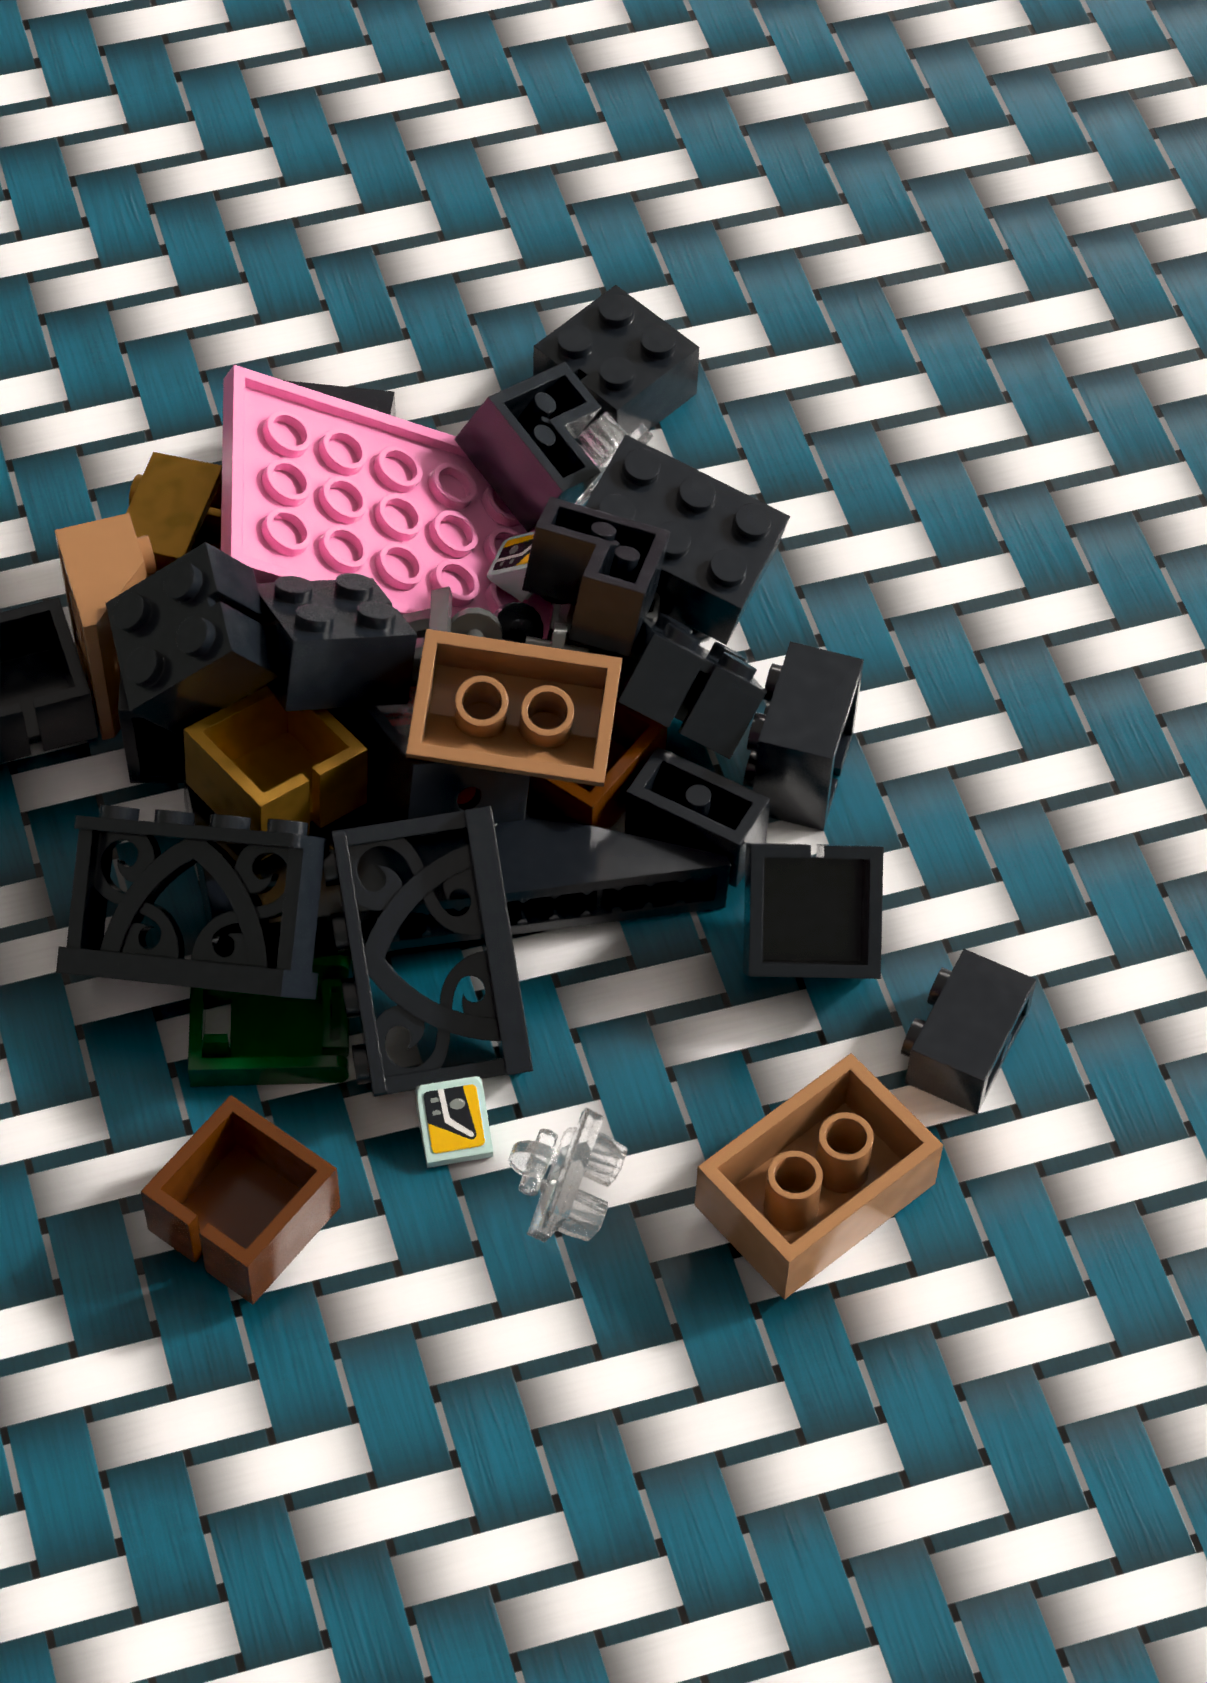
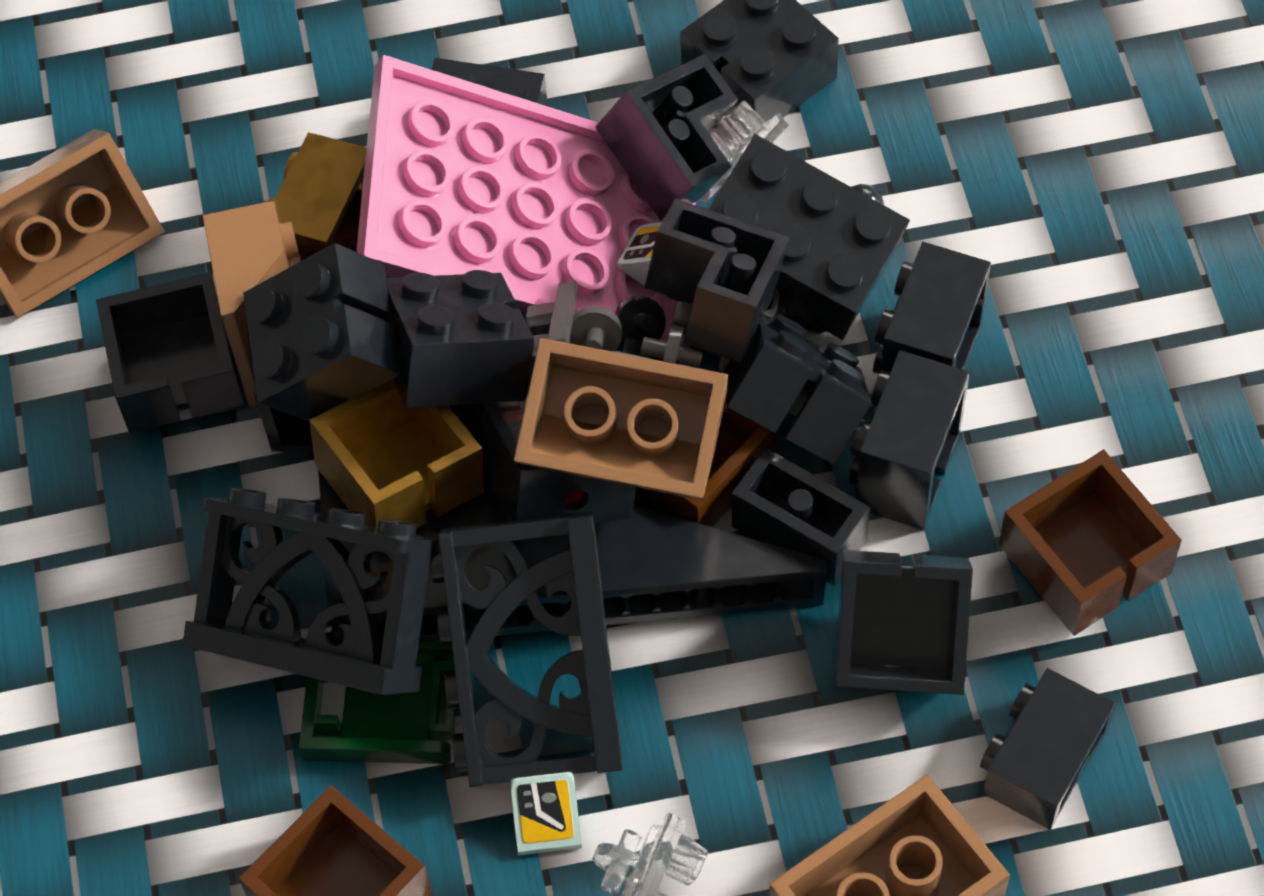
camera: 10 degrees right, 5 degrees up
none -> black piece [872,241,991,375]
none -> reddish brown piece [999,449,1182,636]

